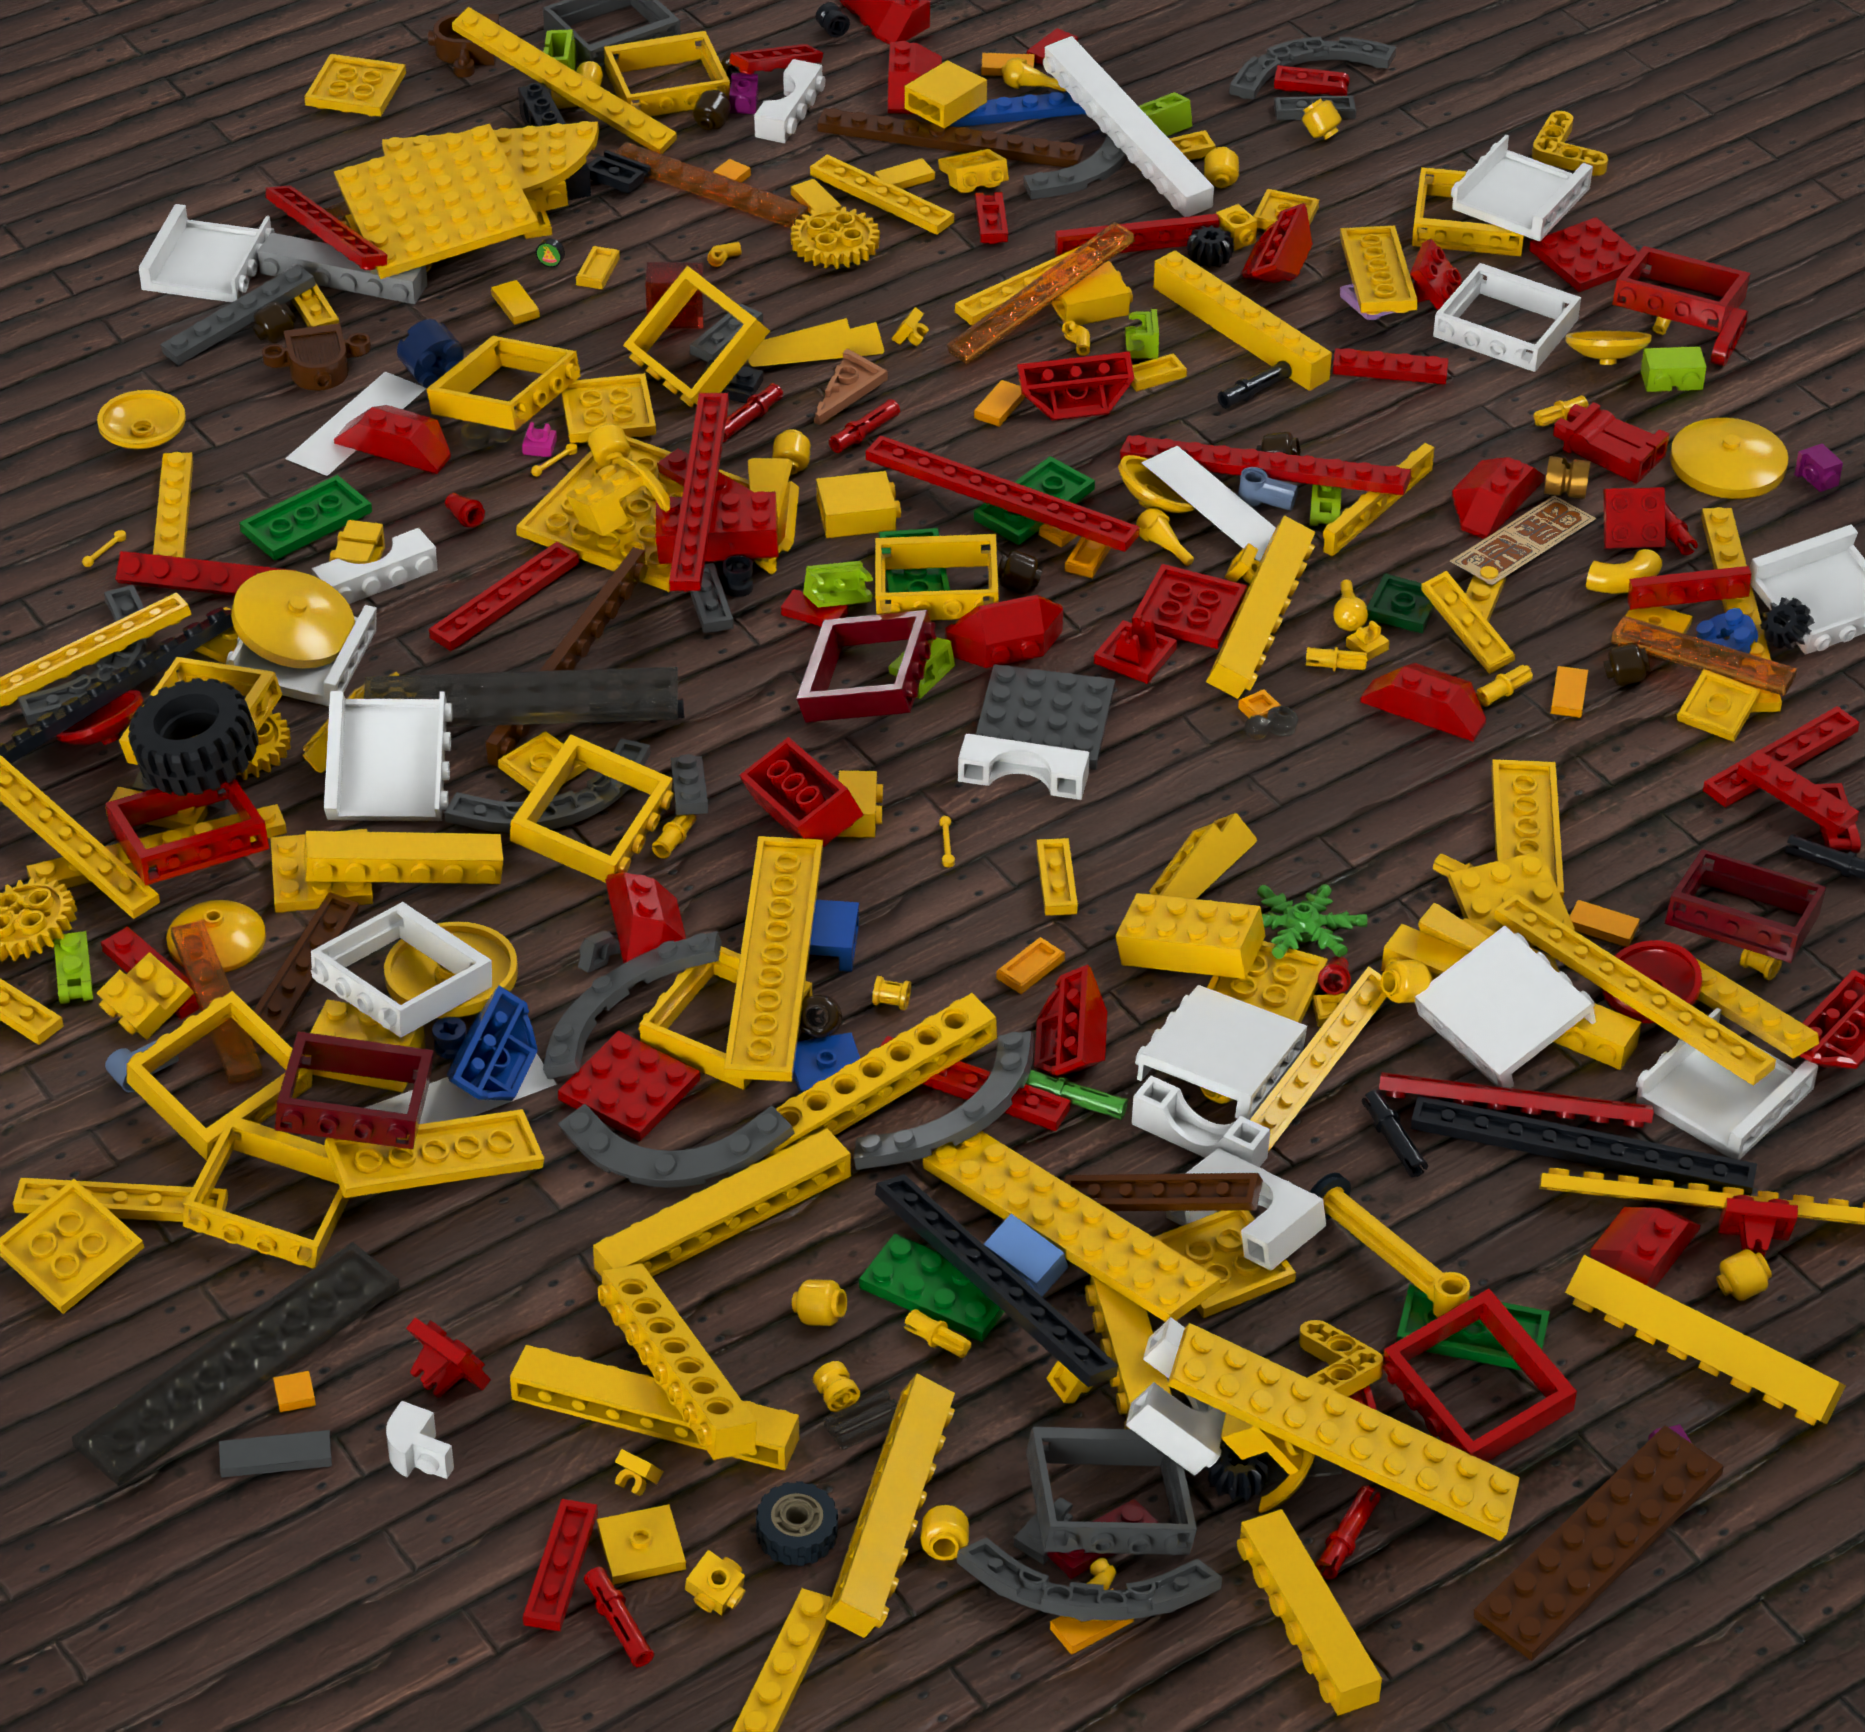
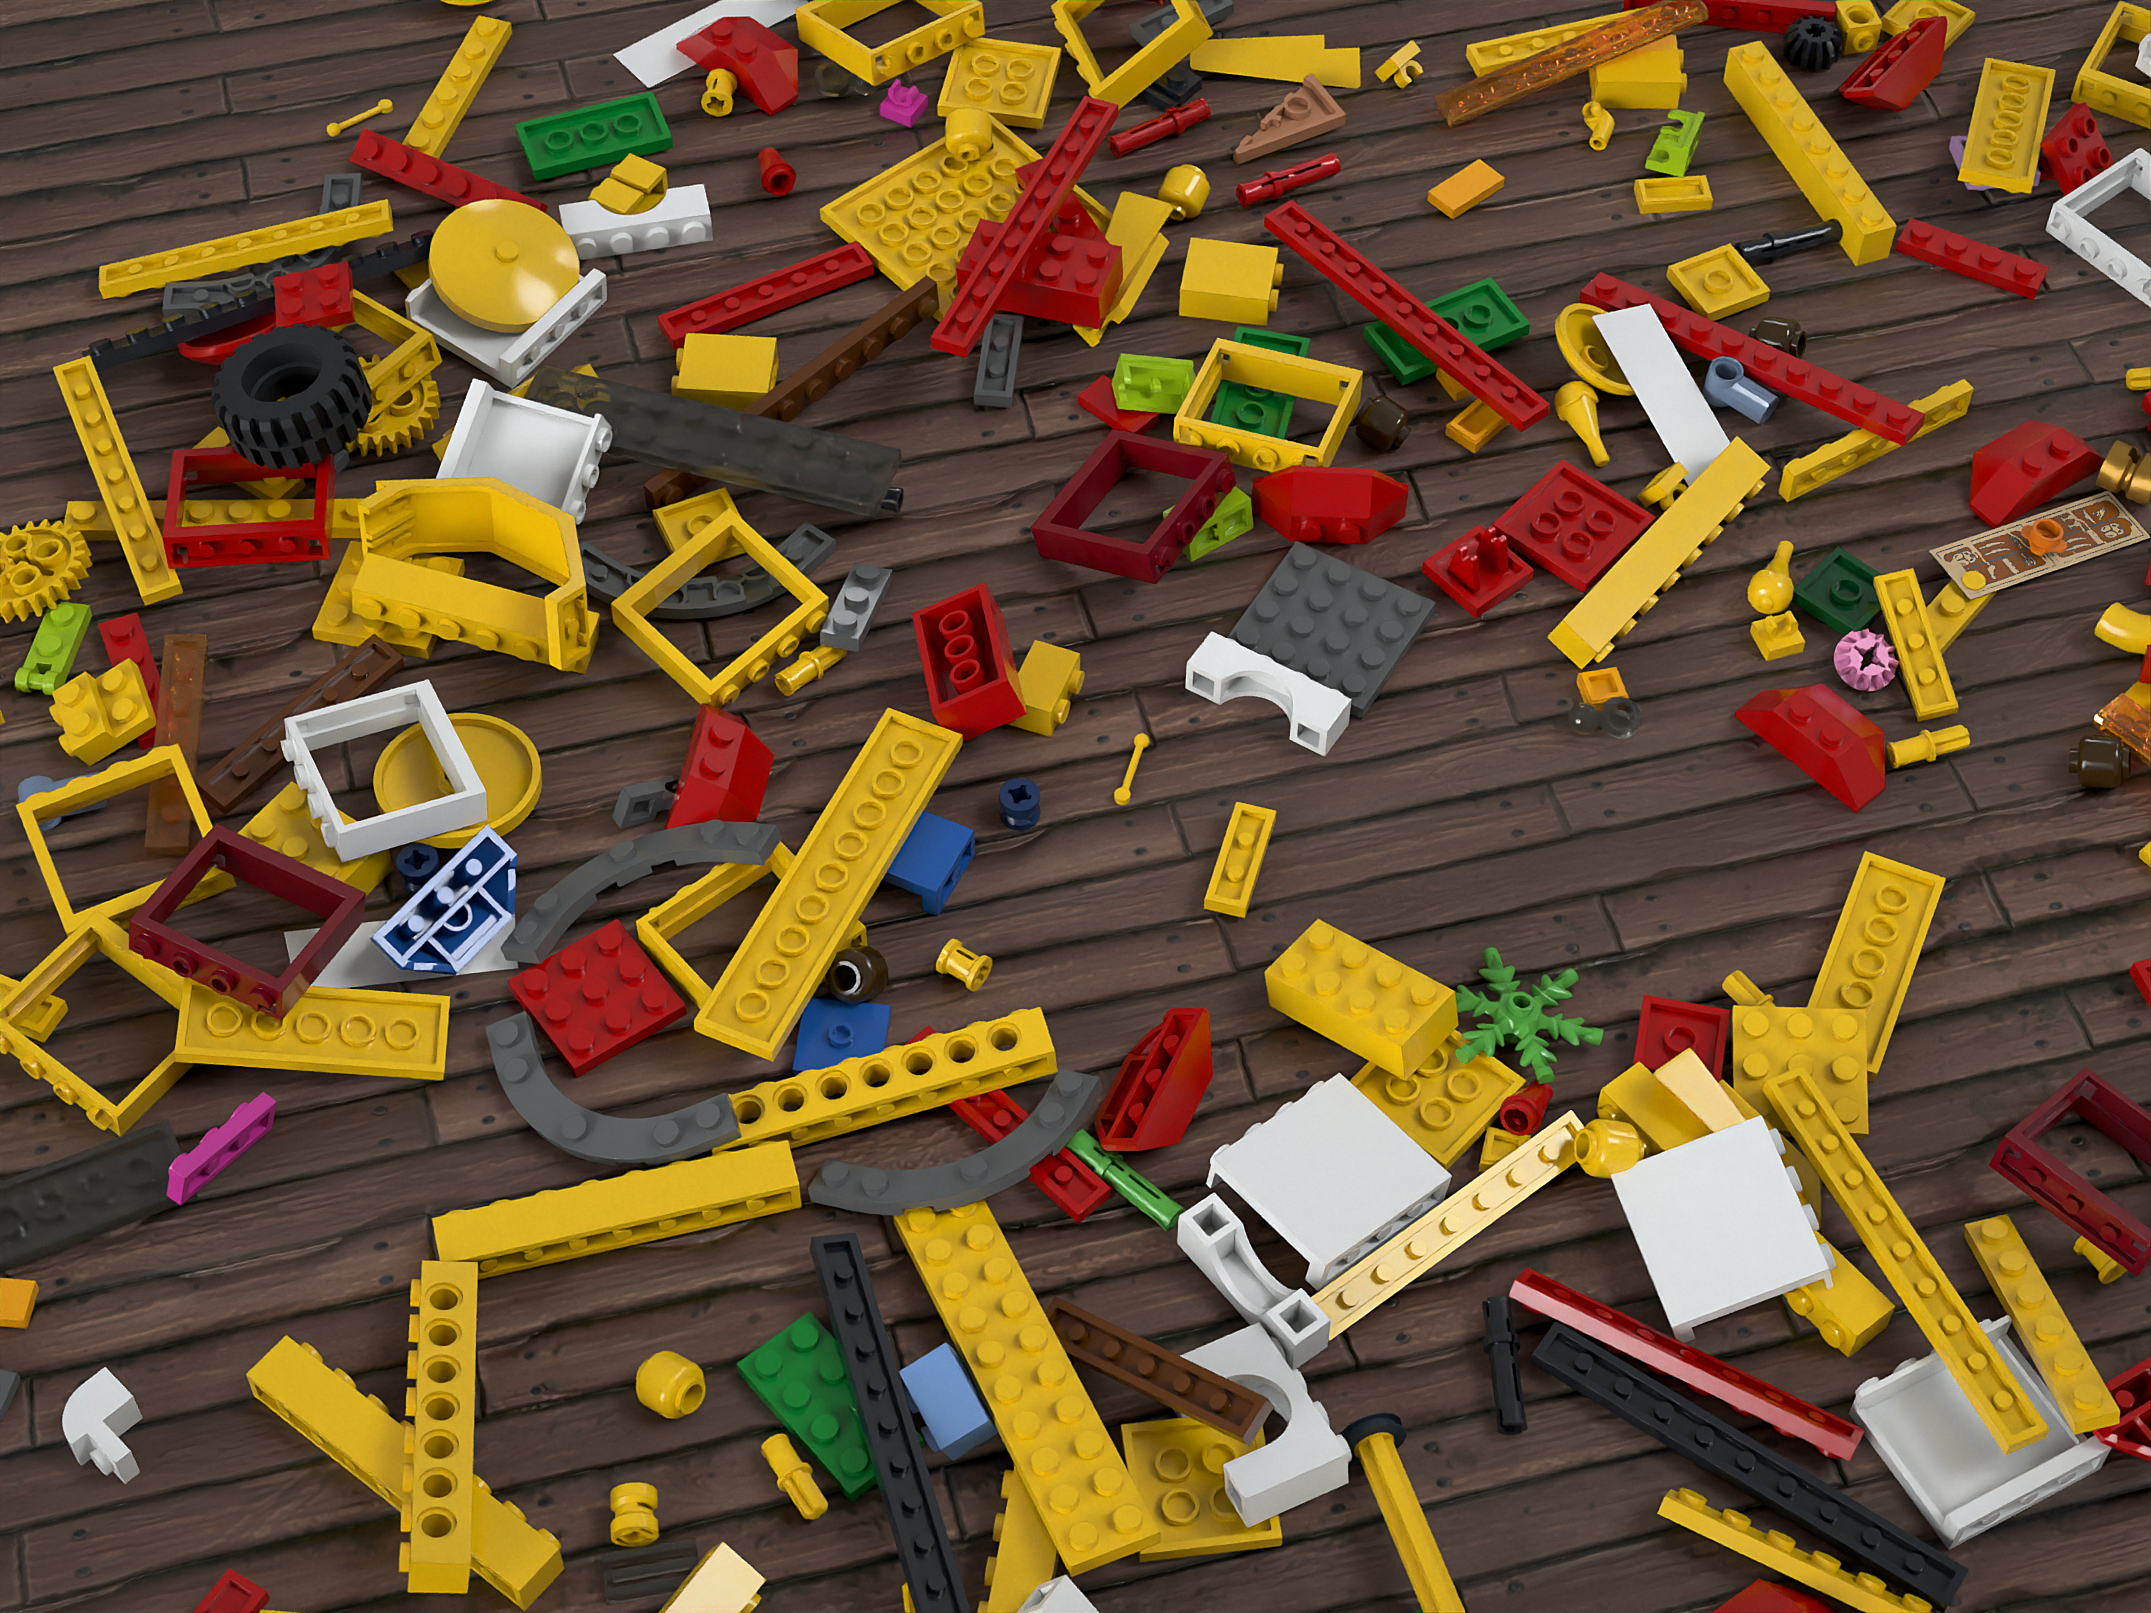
camera: 20 degrees right, 10 degrees up
yellow dish [166,900,266,974] -> none
red plate [406,1317,491,1398] -> none
yellow hinge [531,443,577,477] -> none
yellow piece [566,457,670,536] -> none
yellow tile [615,1449,664,1496] -> none
black wheel [723,555,754,597] -> none
light orange tile [996,937,1065,994] -> none
red wedge [1017,351,1135,421] -> none
yellow wedge [1149,813,1257,899] -> none
yellow axle [1306,647,1367,671] -> none
lime plate [1309,484,1342,526] -> none
light orange tile [1550,666,1588,718] -> none
light orange tile [1570,900,1640,947] -> none
red dish [1602,940,1702,1024] -> none
none -> dark pink plate [167,1092,277,1206]
none -> red plate [274,261,355,328]
none -> yellow panel [357,477,590,671]
none -> yellow brick [671,333,779,417]
none -> yellow bush [701,69,738,117]
none -> dark blue wheel [999,778,1040,831]
none -> red plate [1632,994,1730,1083]
none -> yellow plate [1666,244,1770,321]
none -> bright pink gear [1834,628,1899,692]
none -> orange plate [2021,518,2067,556]

